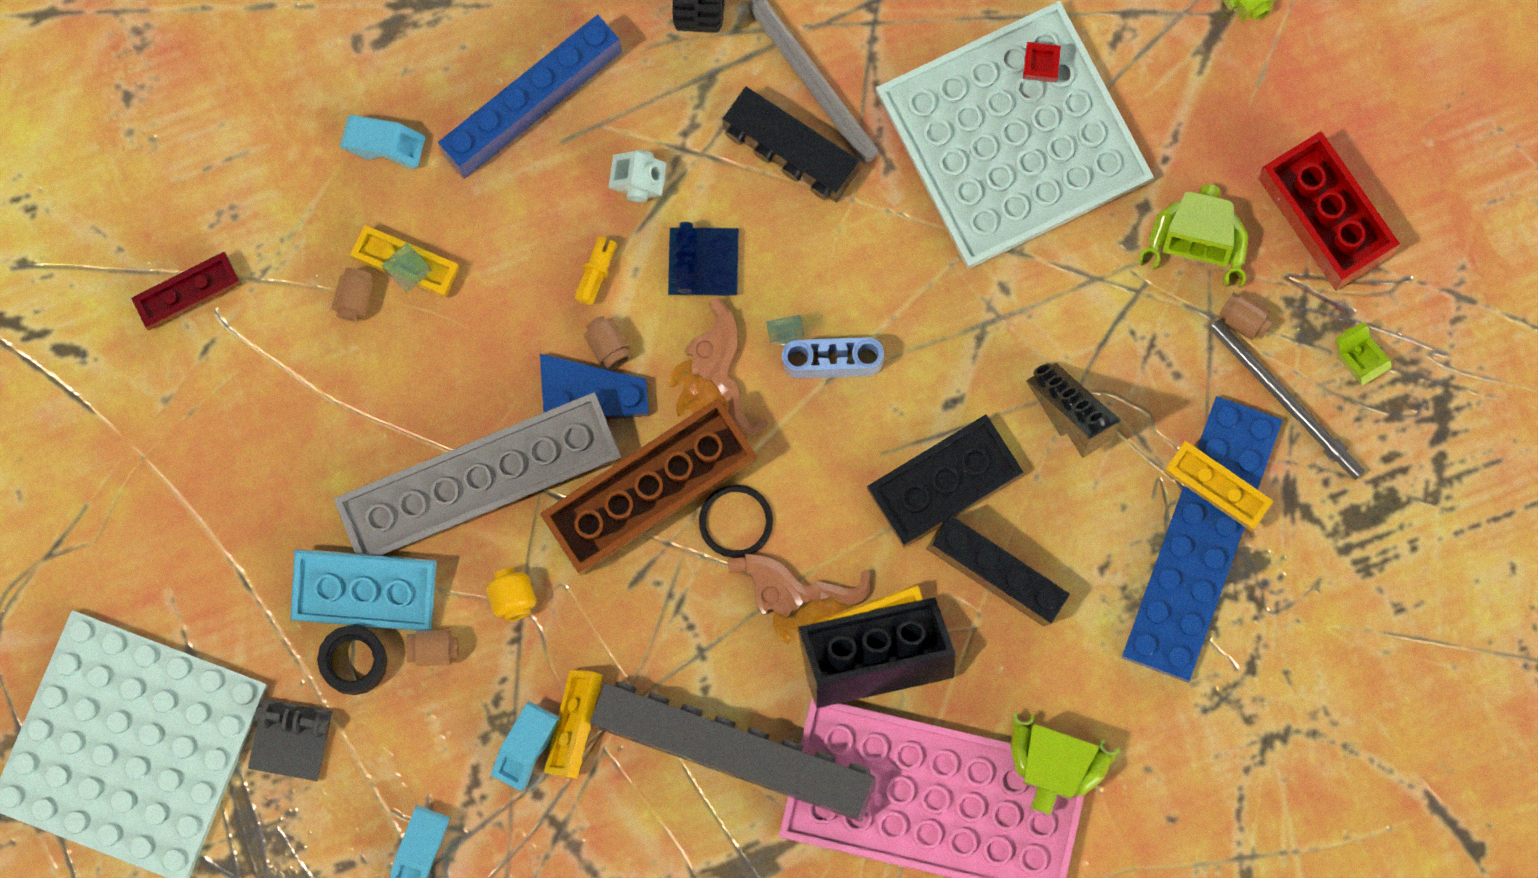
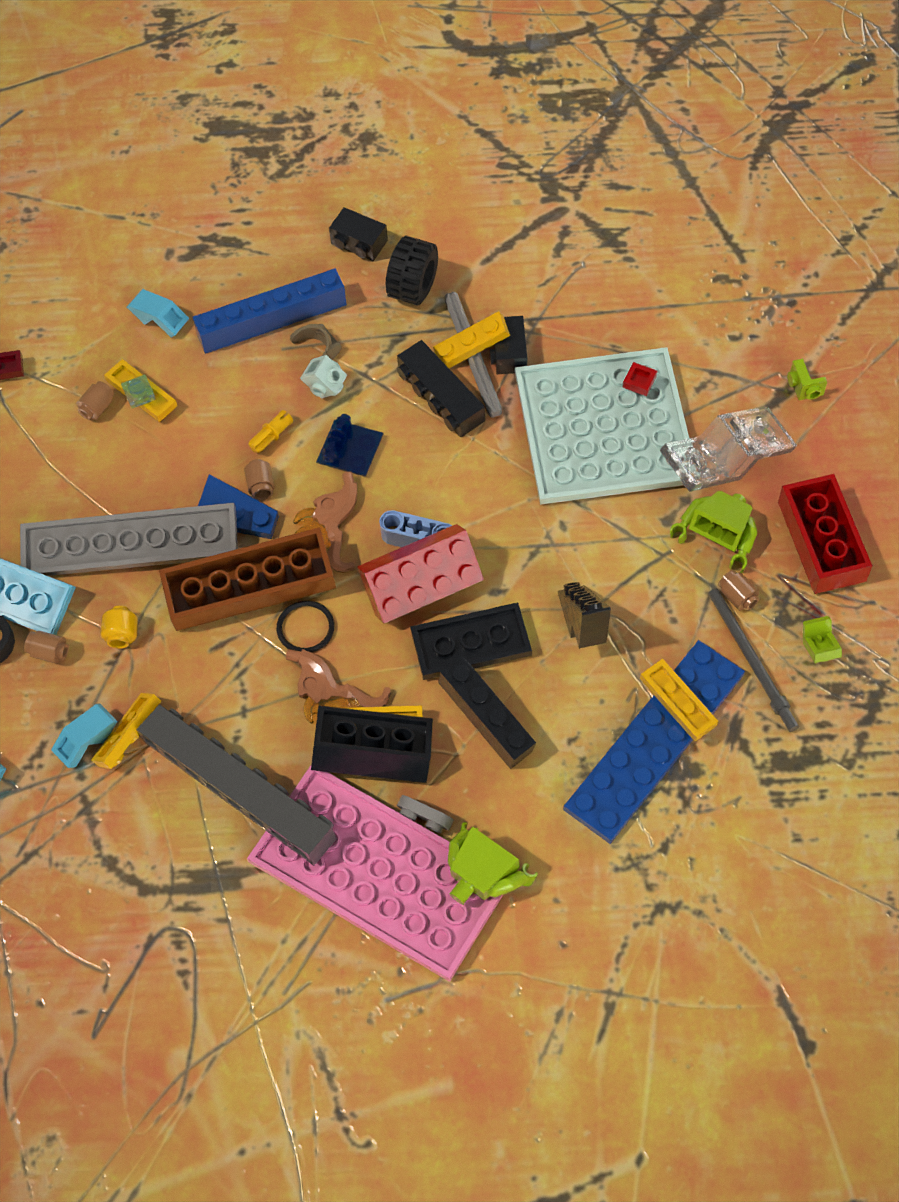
camera: 15 degrees right, 15 degrees down
clear light blue plate [766,315,804,345] -> none
none -> dark tan helmet [290,324,342,360]
none -> brick [357,524,484,624]
none -> light grey plate [397,795,454,834]
none -> yellow plate [433,311,510,368]
none -> black brick [490,316,527,375]
none -> clear bracket [660,406,797,492]

